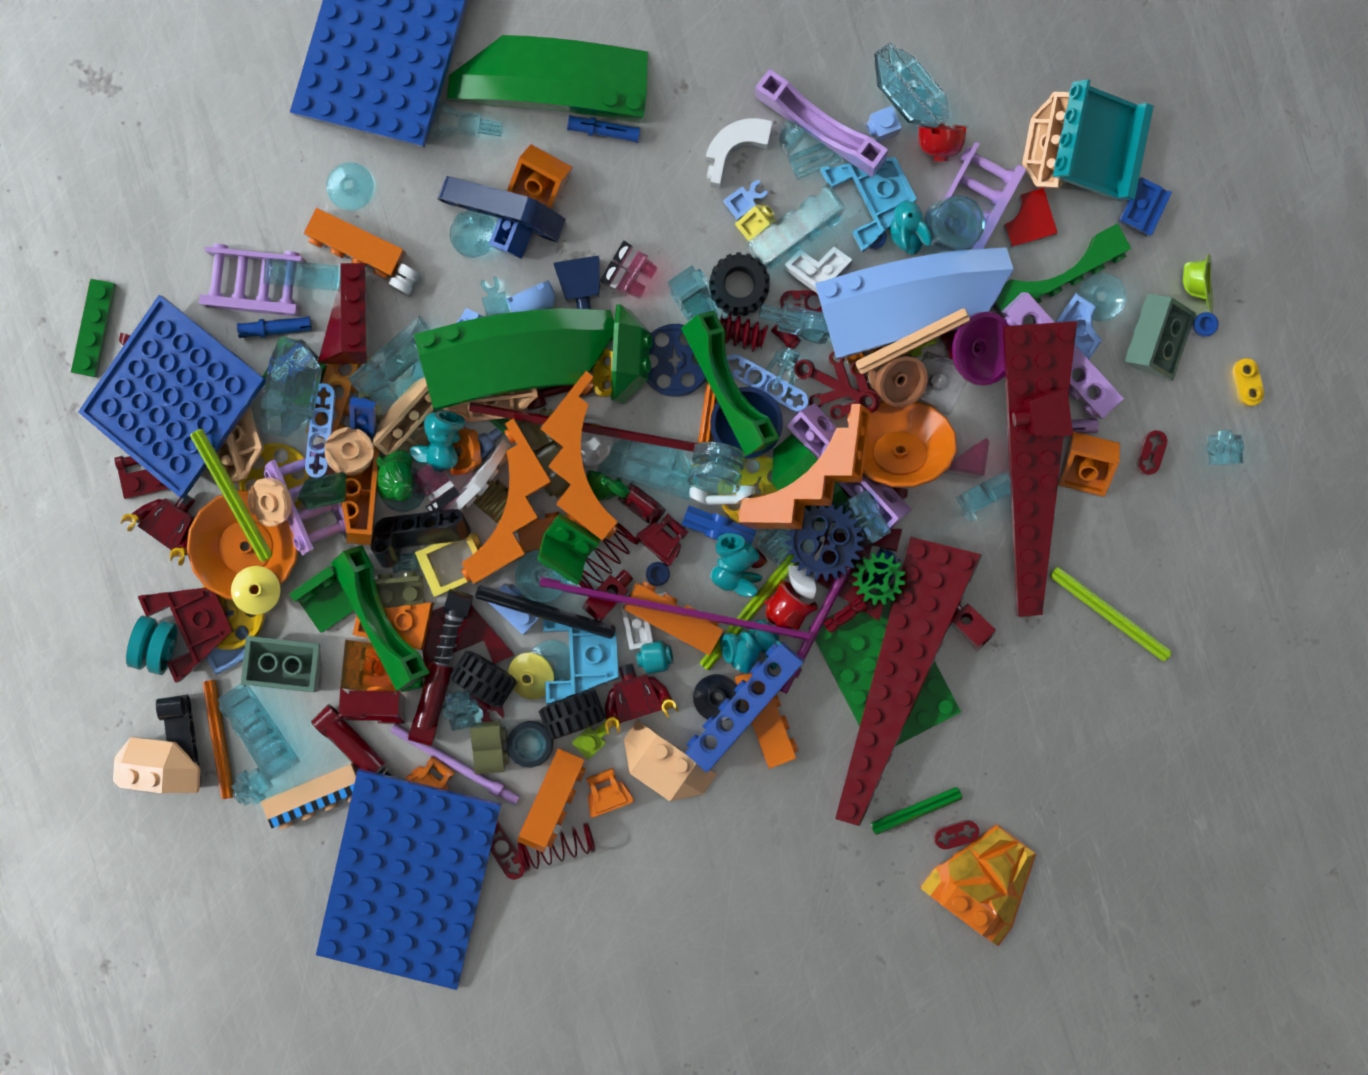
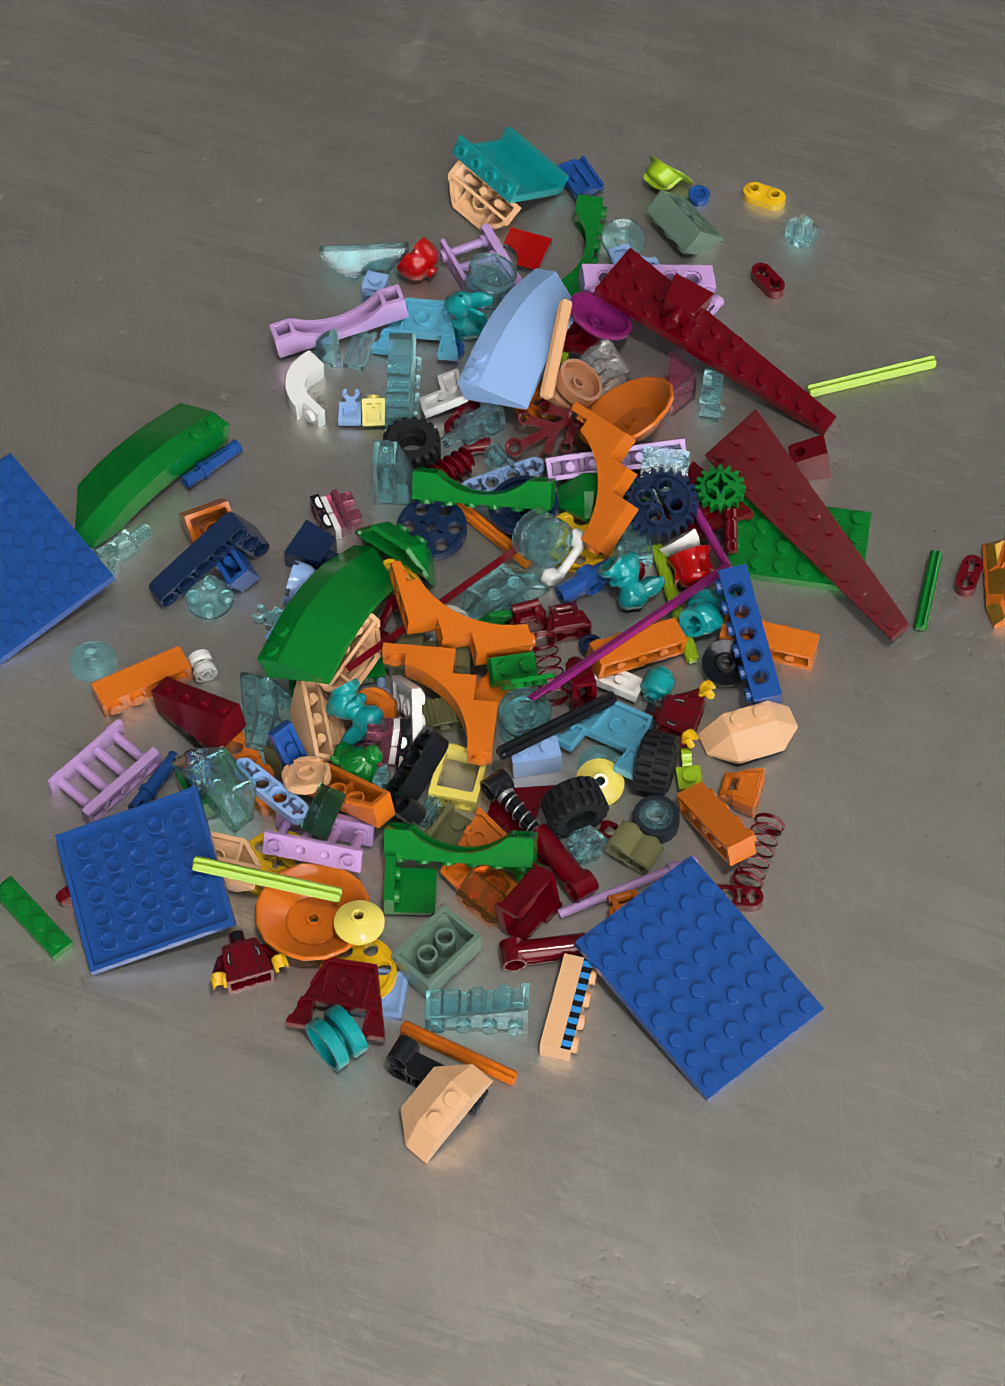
camera: 55 degrees left, 30 degrees down
dark red plate [114,455,170,499] -> none
clear light blue brick [231,767,274,806] -> none
light nougat tile [248,477,292,527] -> none
clear light blue plate [263,258,339,291] -> none
orange slope [1058,432,1120,497] -> none

